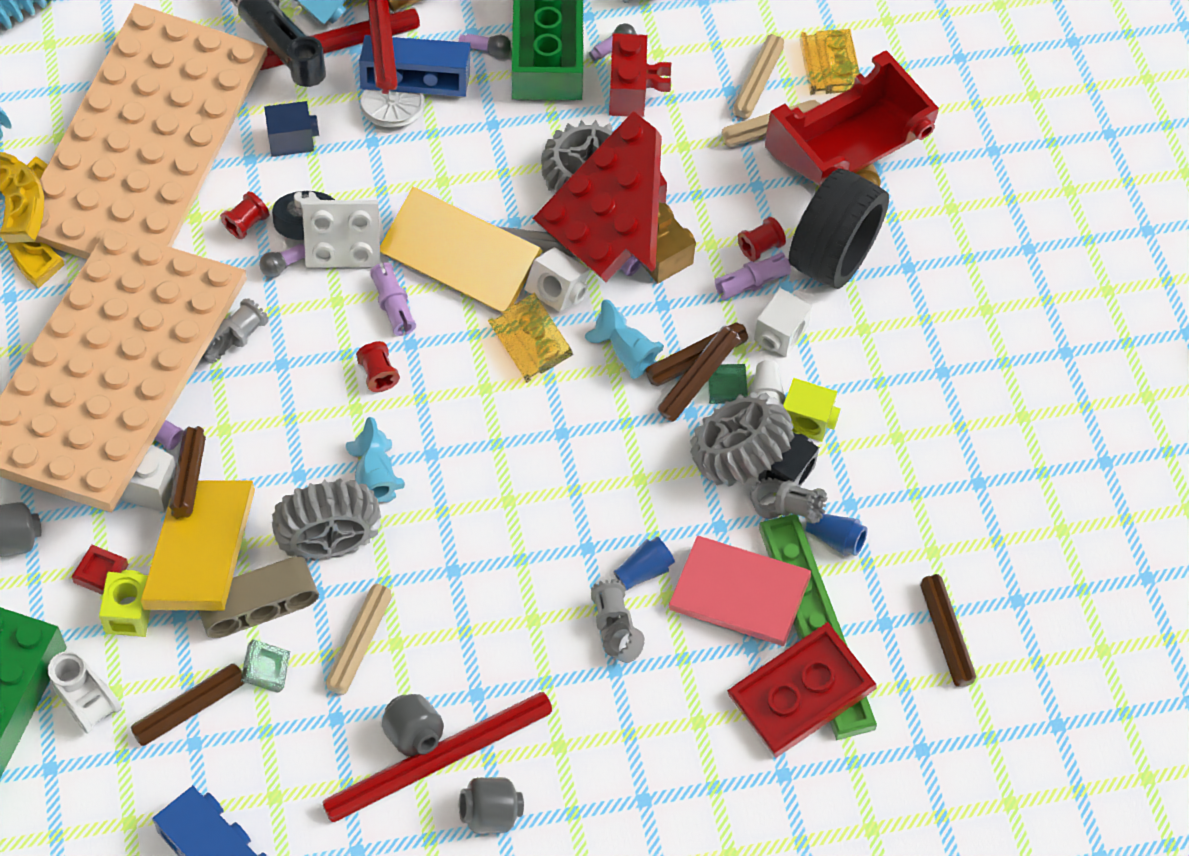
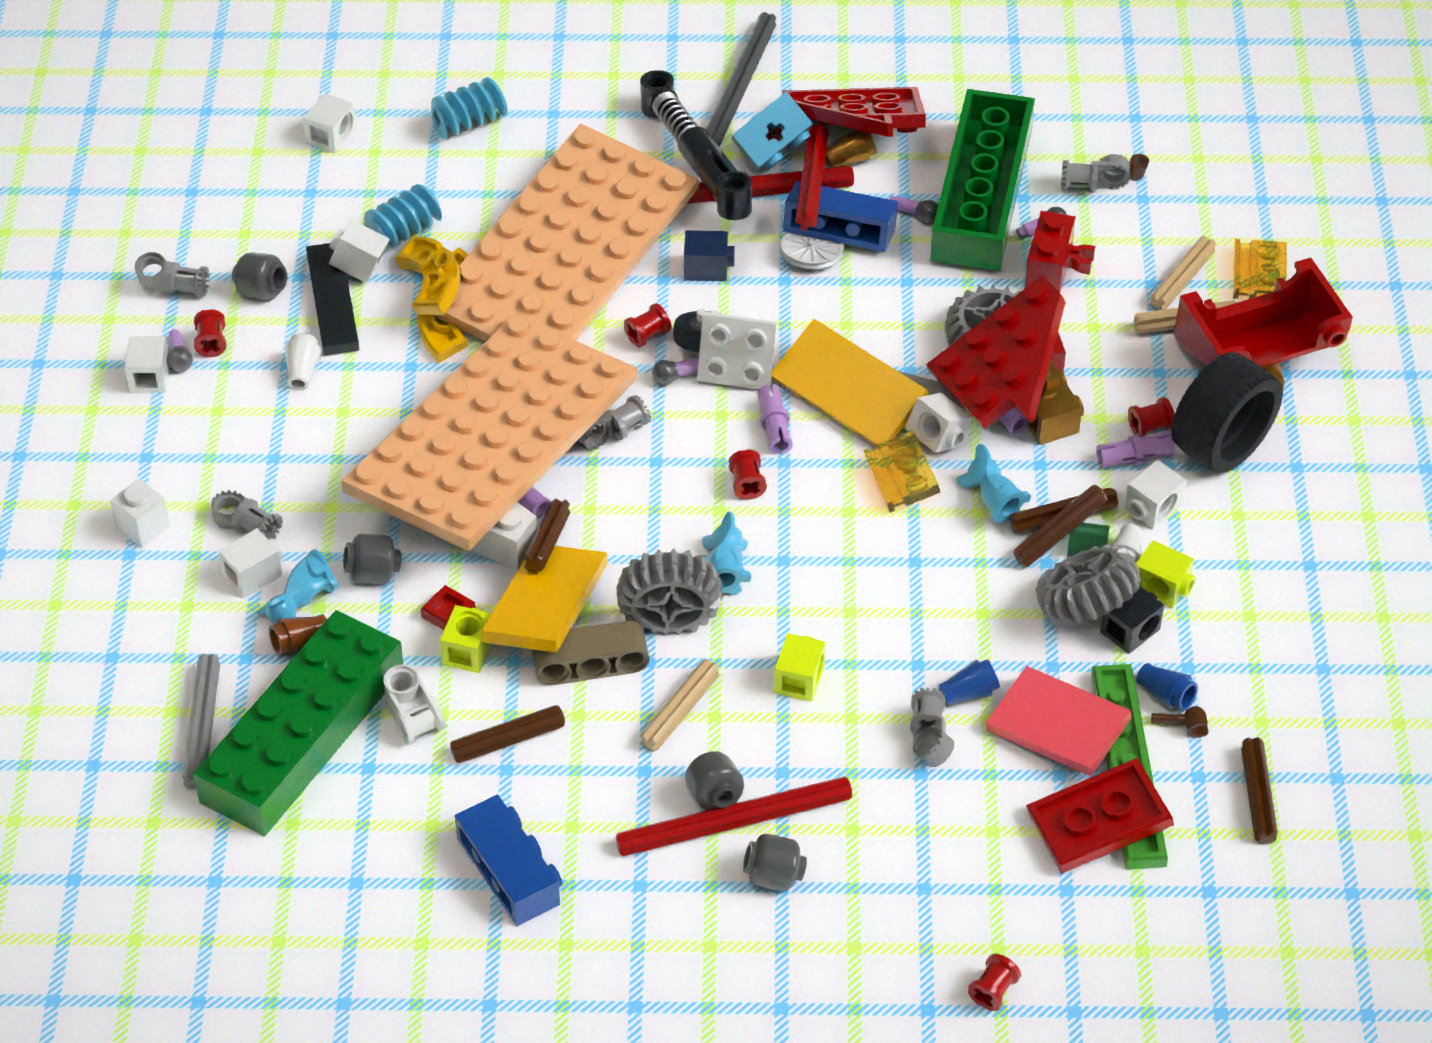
camera: 15 degrees right, 10 degrees down
clear green tile [241,639,291,693] -> none
light grey connector [749,478,828,523] -> none
none -> neon yellow brick [774,633,826,702]
none -> reddish brown hand [1151,706,1209,738]

